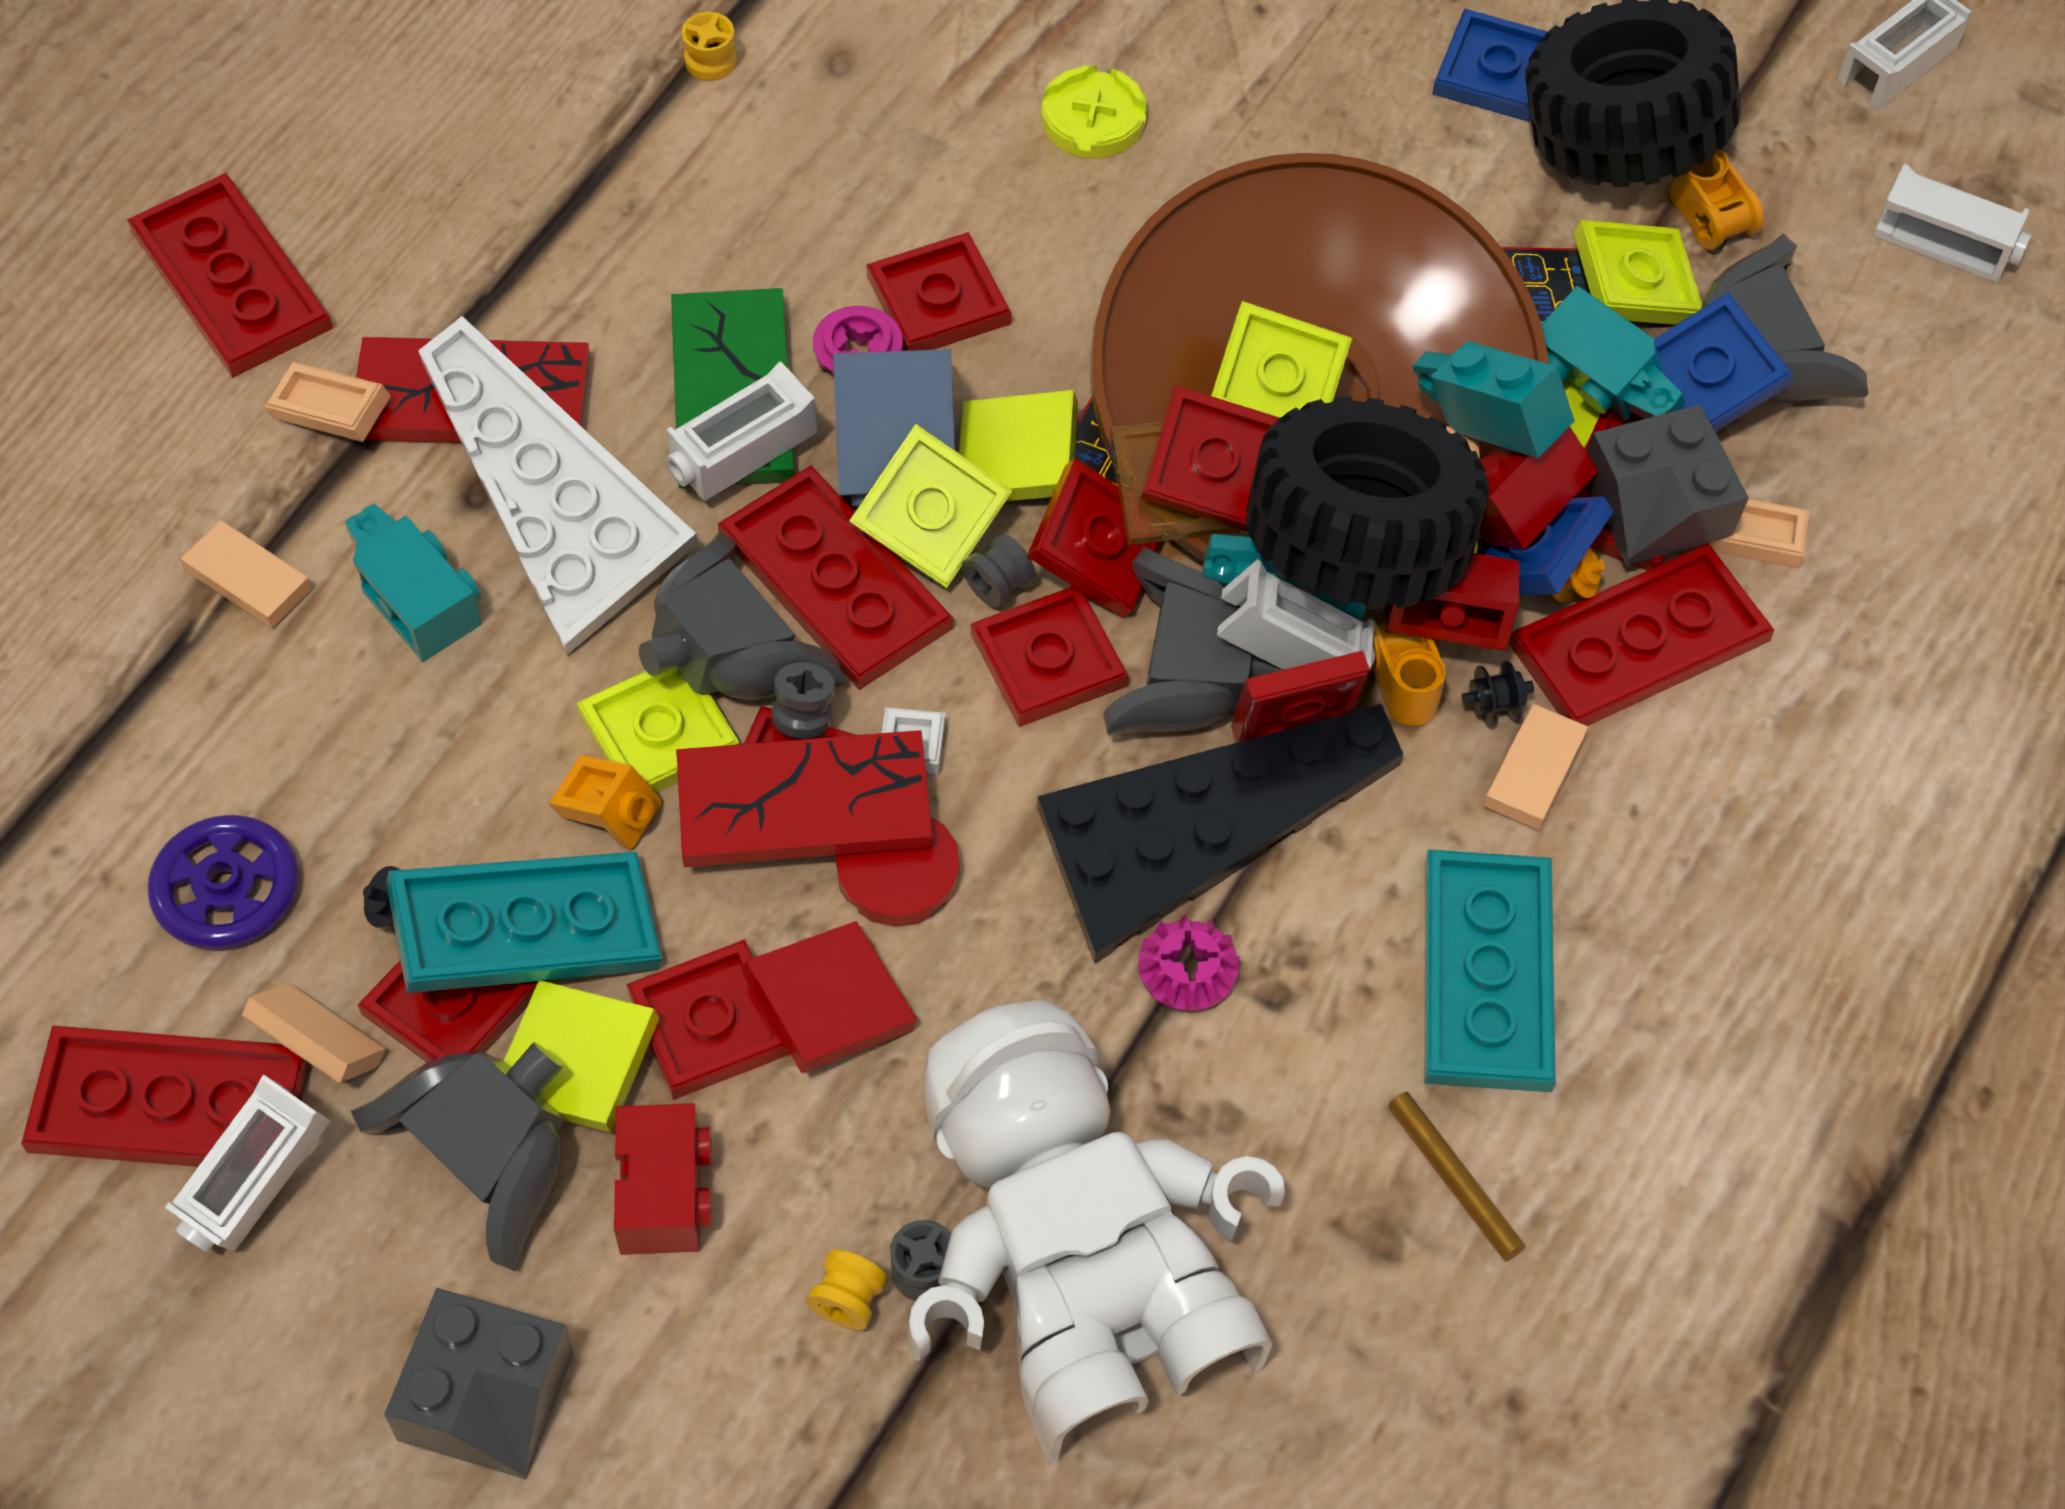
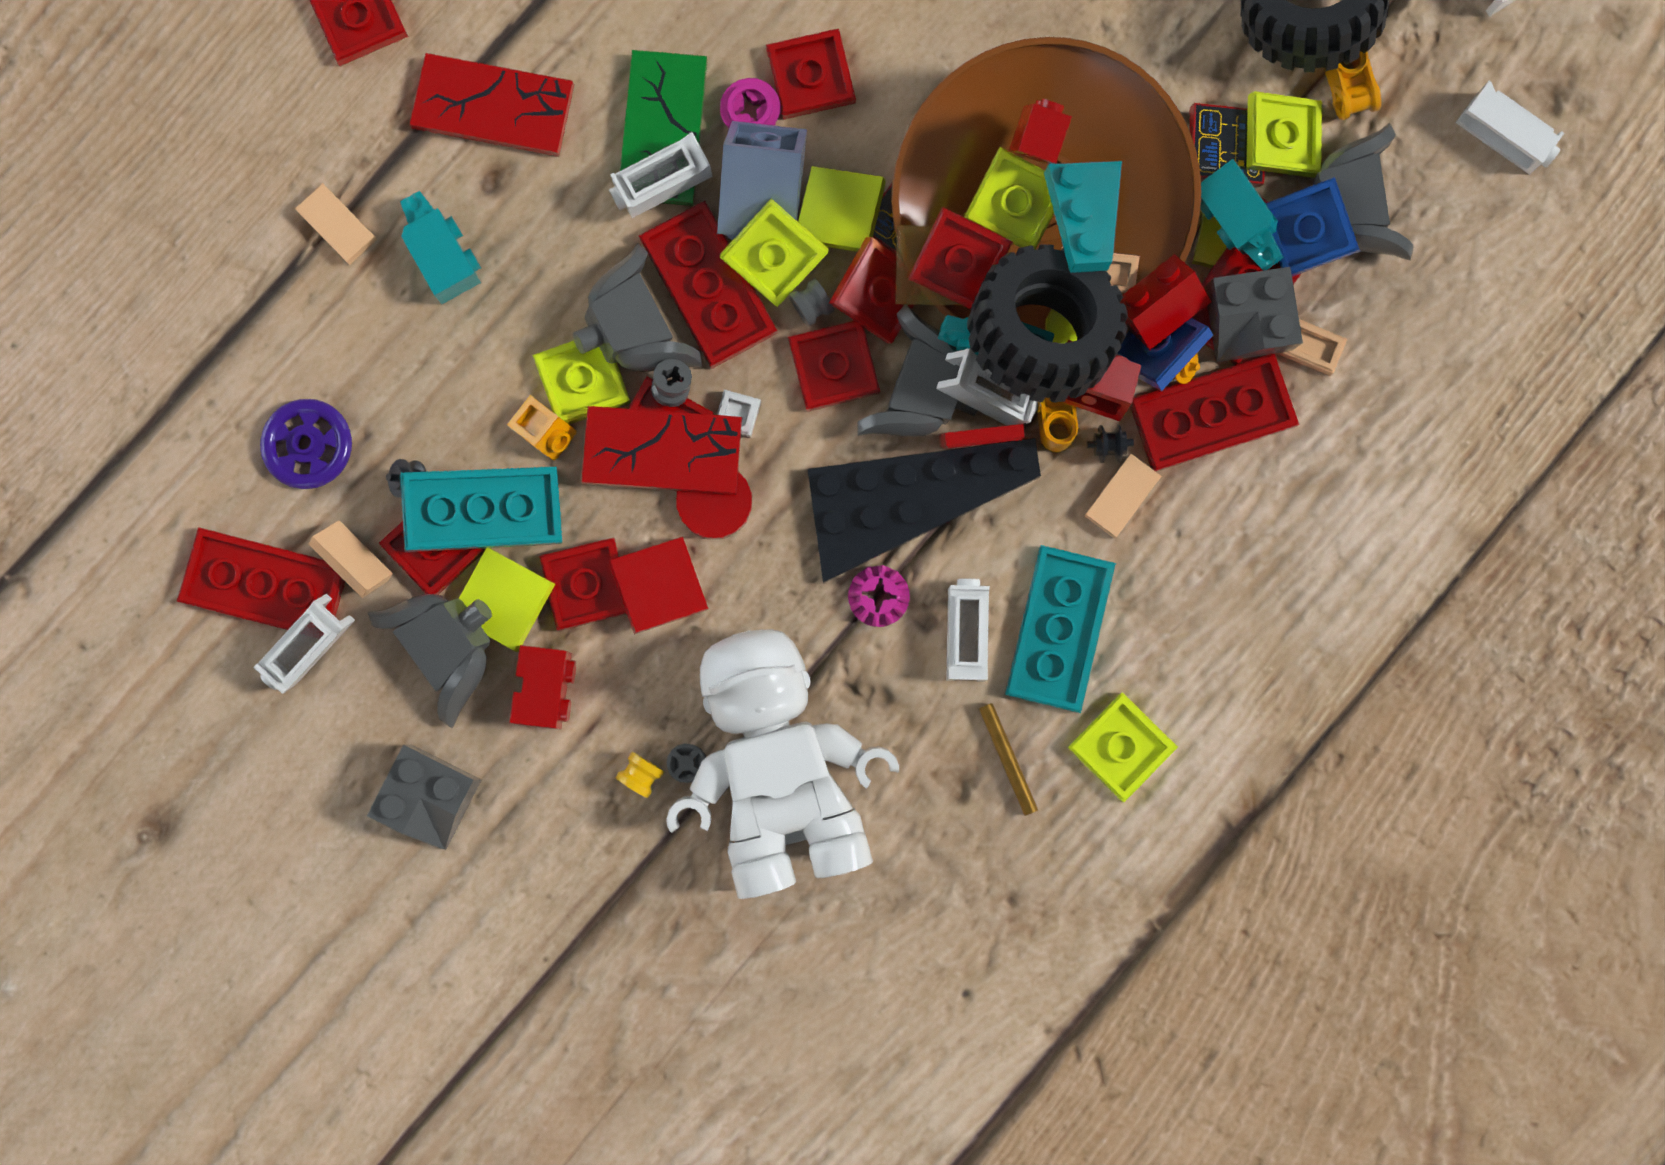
camera: 10 degrees right, 25 degrees up
light nougat tile [264,362,391,442] -> none
white wing [418,316,698,655] -> none
teal hinge [1412,341,1574,458] -> none
none -> white window [946,579,989,682]
none -> red brick [1009,99,1072,164]
none -> teal wing [1044,161,1122,273]
none -> neon yellow tile [1067,692,1178,802]

